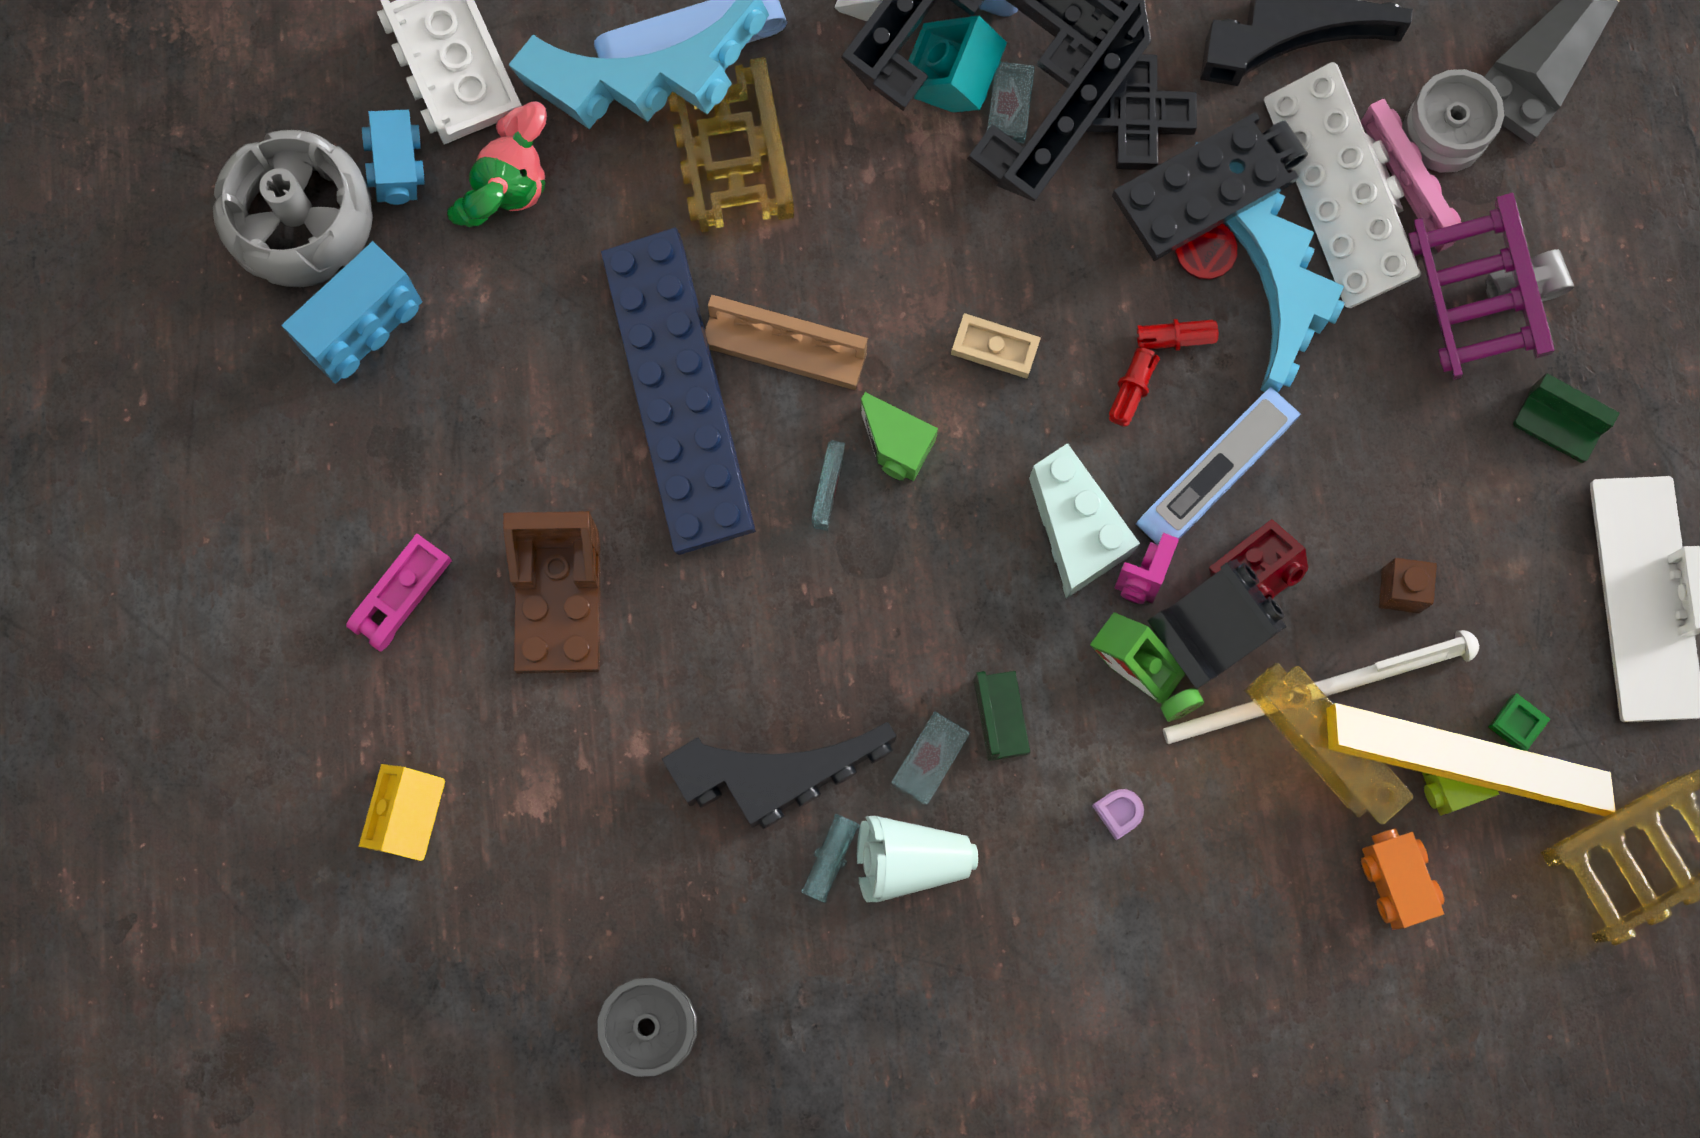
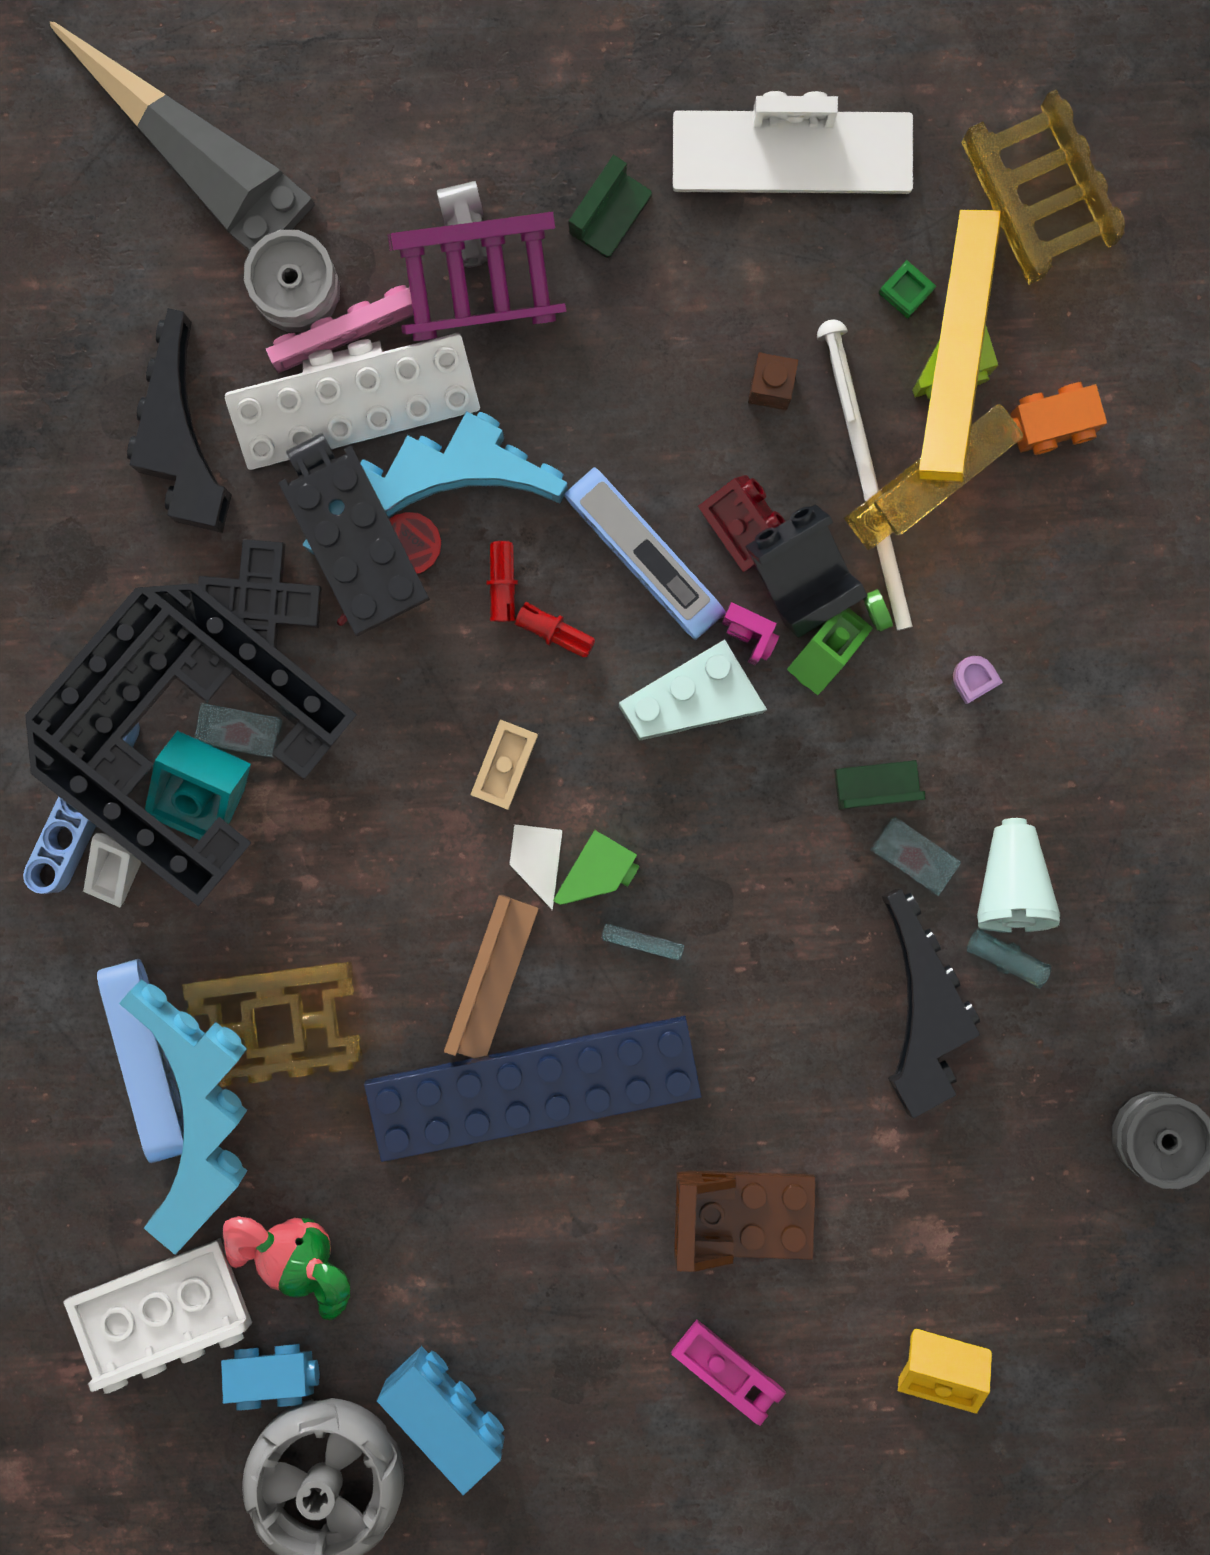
camera: 85 degrees left, 10 degrees up
none -> white sticker [510,824,562,910]

